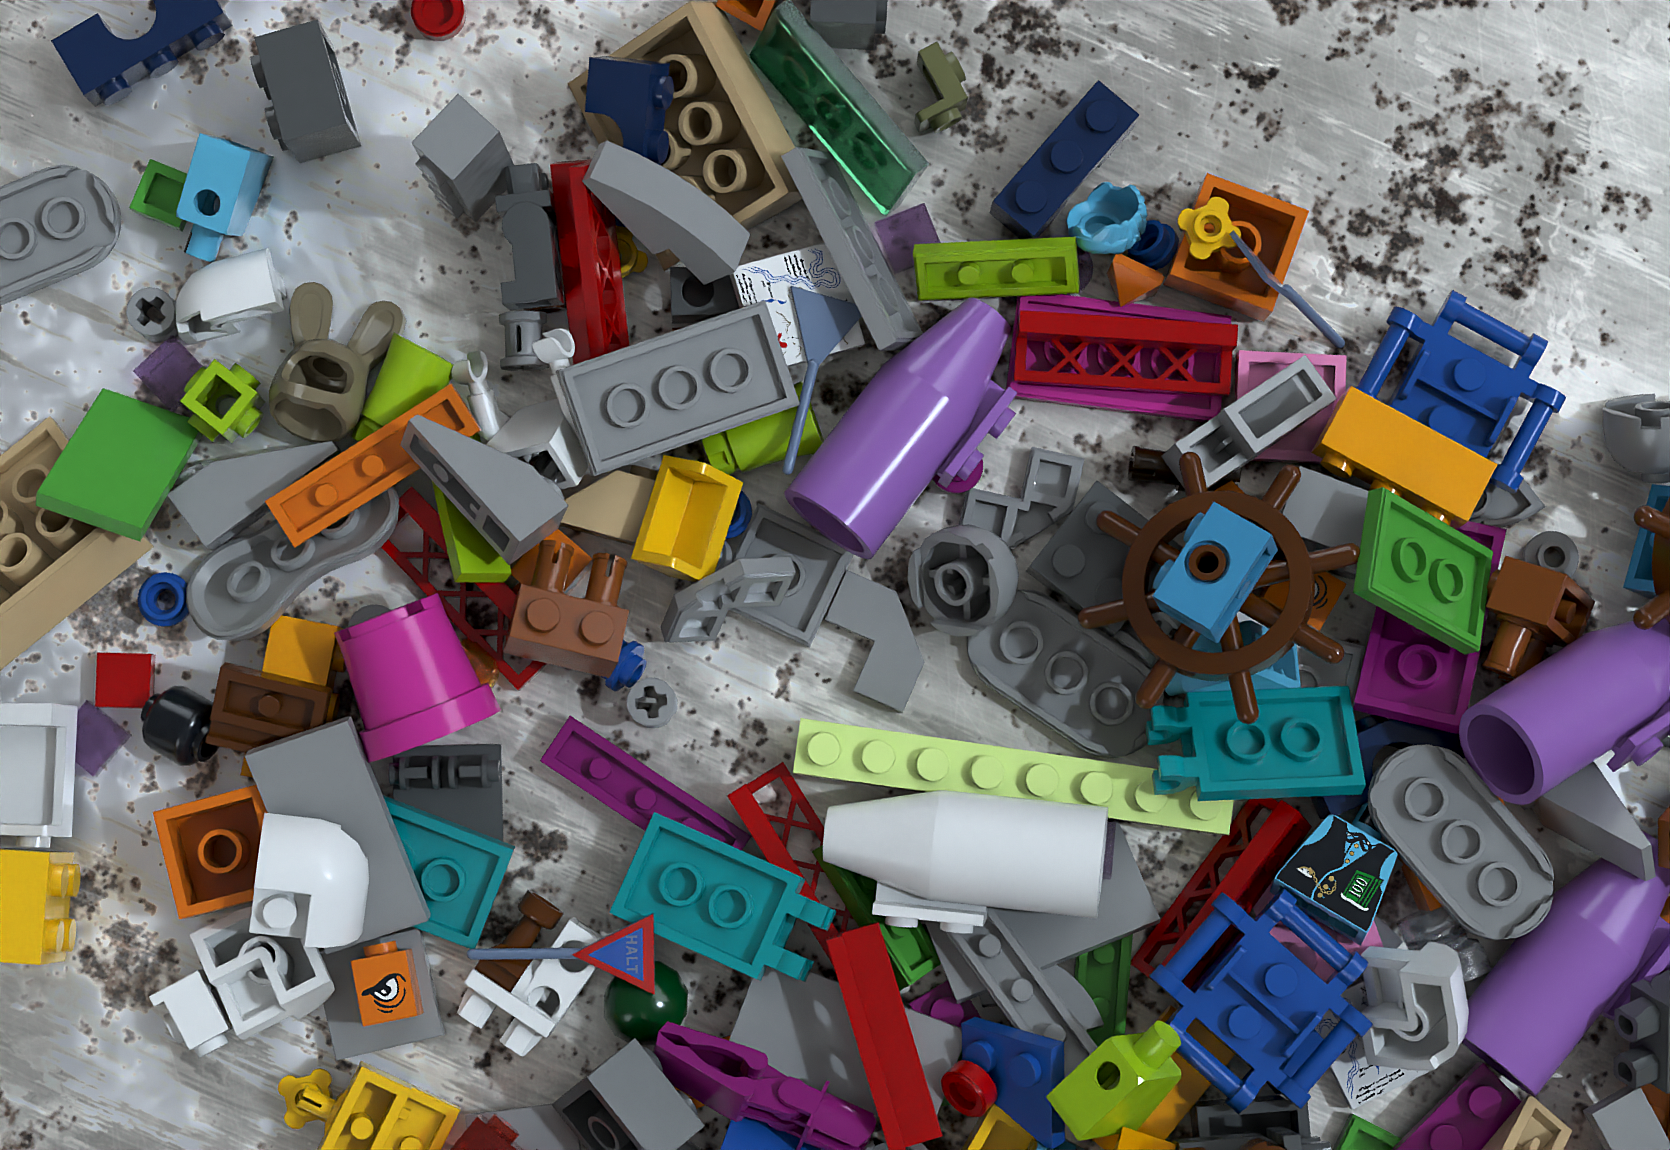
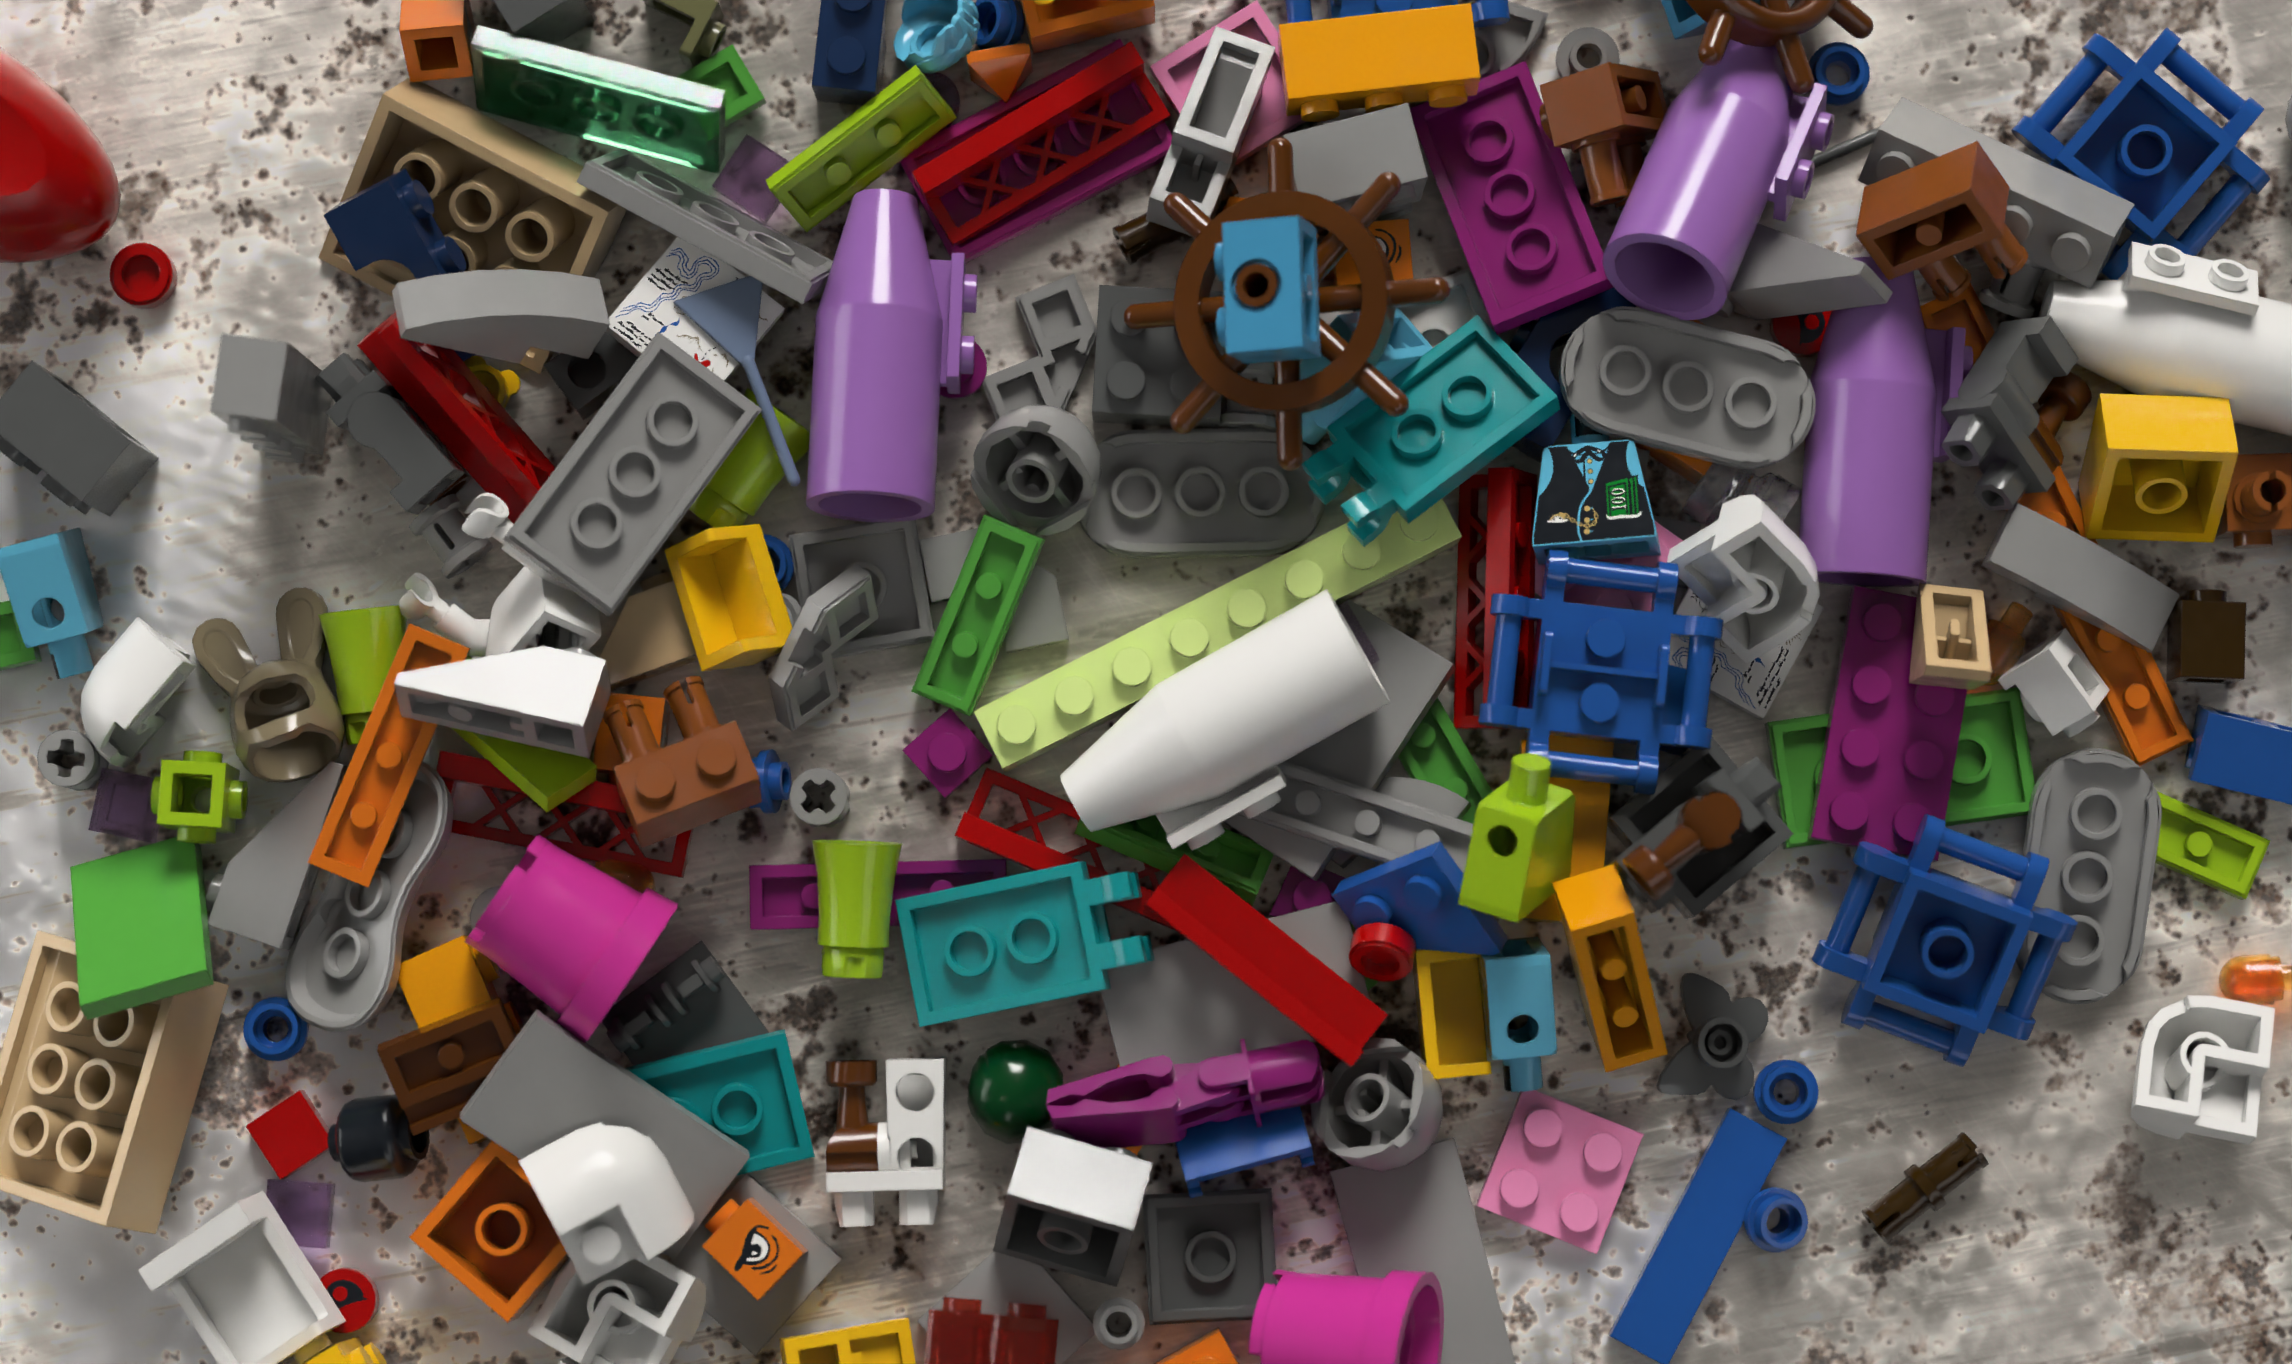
camera: 30 degrees left, 0 degrees up
piece [467,913,655,995] -> none
bright green tile [1353,487,1493,654] -> none
none -> red tile [320,1267,379,1333]
none -> bright green plate [678,44,766,135]
none -> lime plant [812,840,902,979]
none -> magenta plate [903,708,993,799]
none -> bright green tile [911,514,1046,716]
none -> red tile [1770,311,1831,358]

